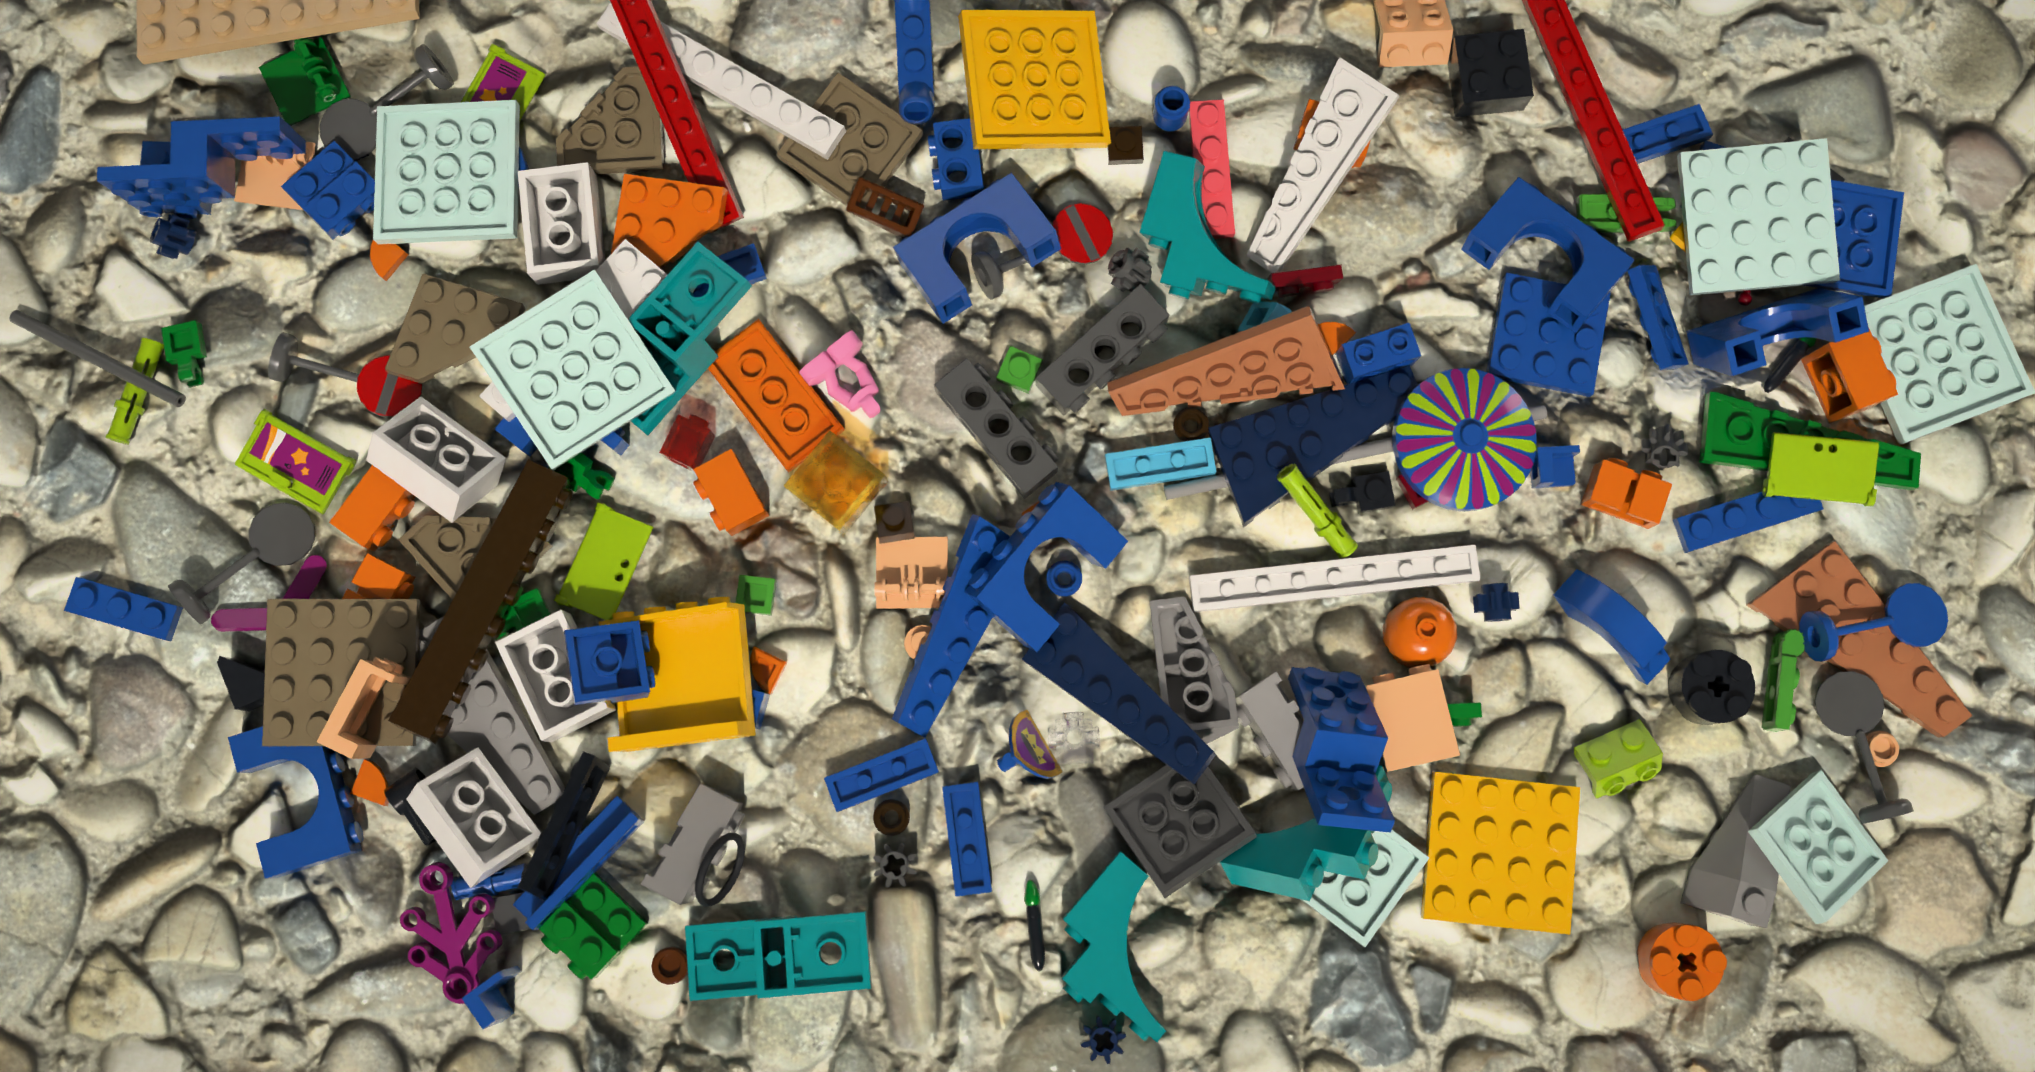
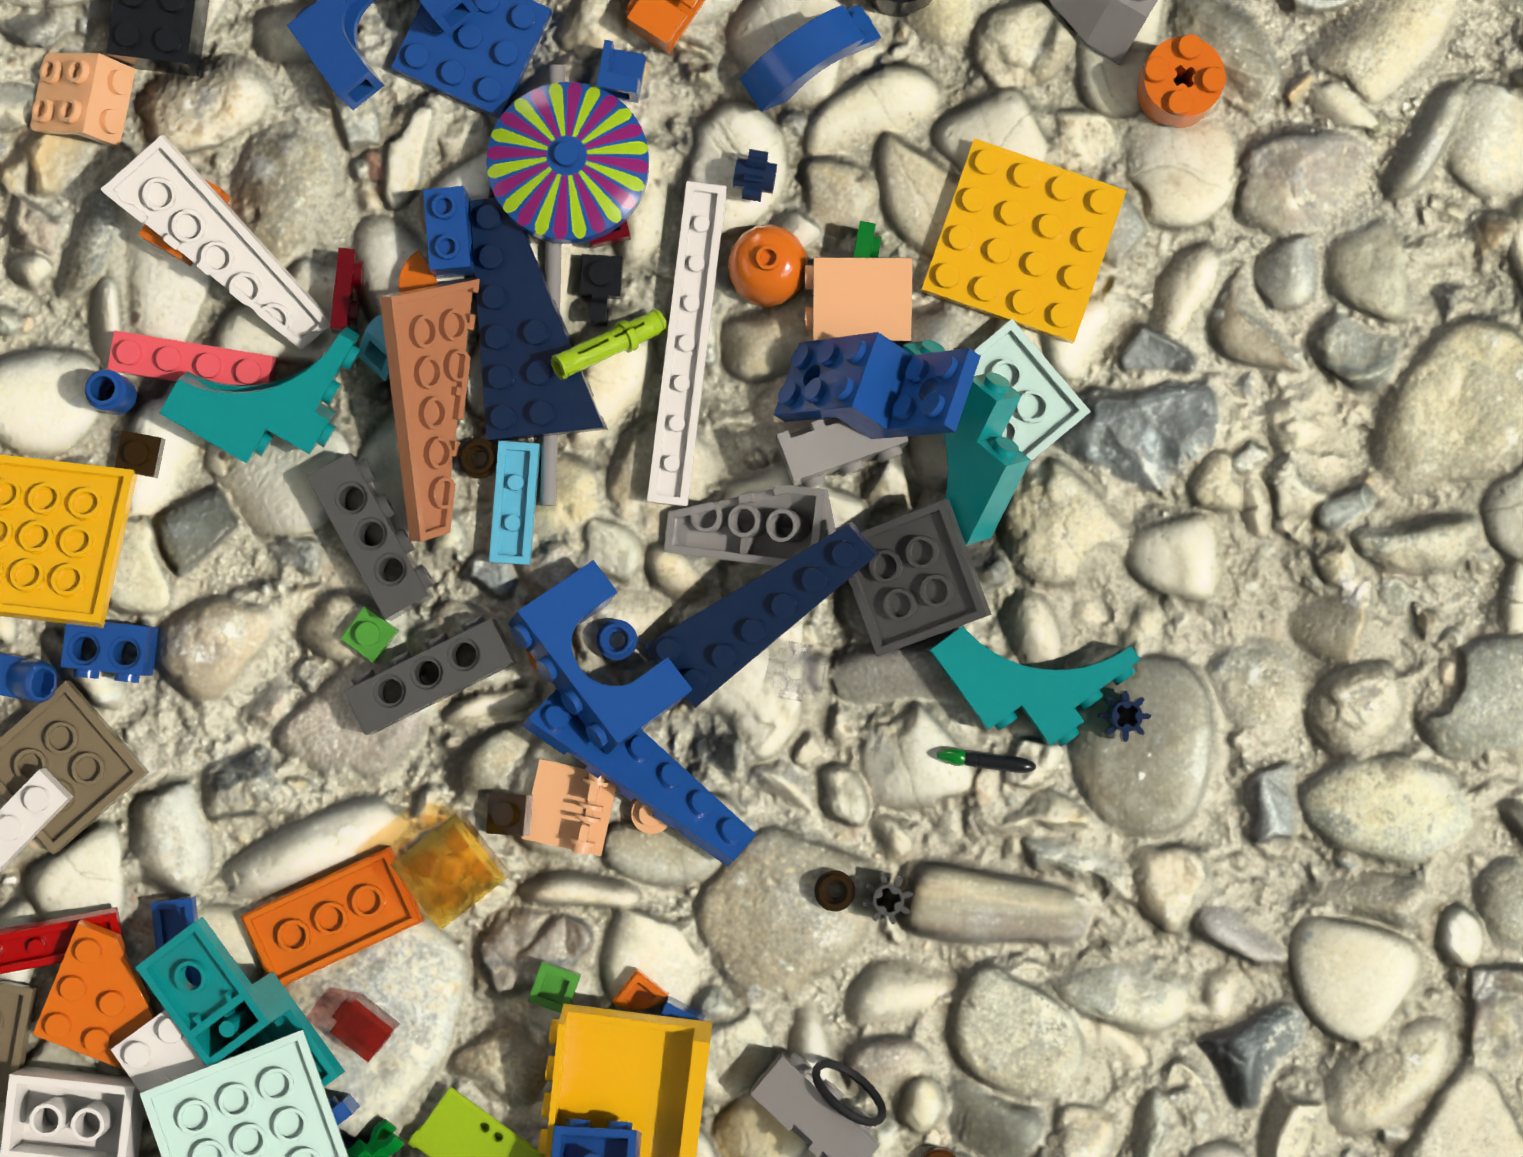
camera: 75 degrees left, 5 degrees up
teal bracket [685,911,872,1001] -> none
orange piece [693,449,769,536] -> none
bright pink piece [799,330,881,418] -> none
blue plate [824,738,939,812] -> none
reddish brown slope [846,177,924,238] -> none
blue arch [893,172,1061,324] -> none
blue plate [942,782,992,897] -> none
piece [971,203,1113,300] -> none
shield [997,710,1063,779] -> none
dark grey gear [1108,248,1152,292] -> none
lime bracket [1574,719,1663,798] -> none

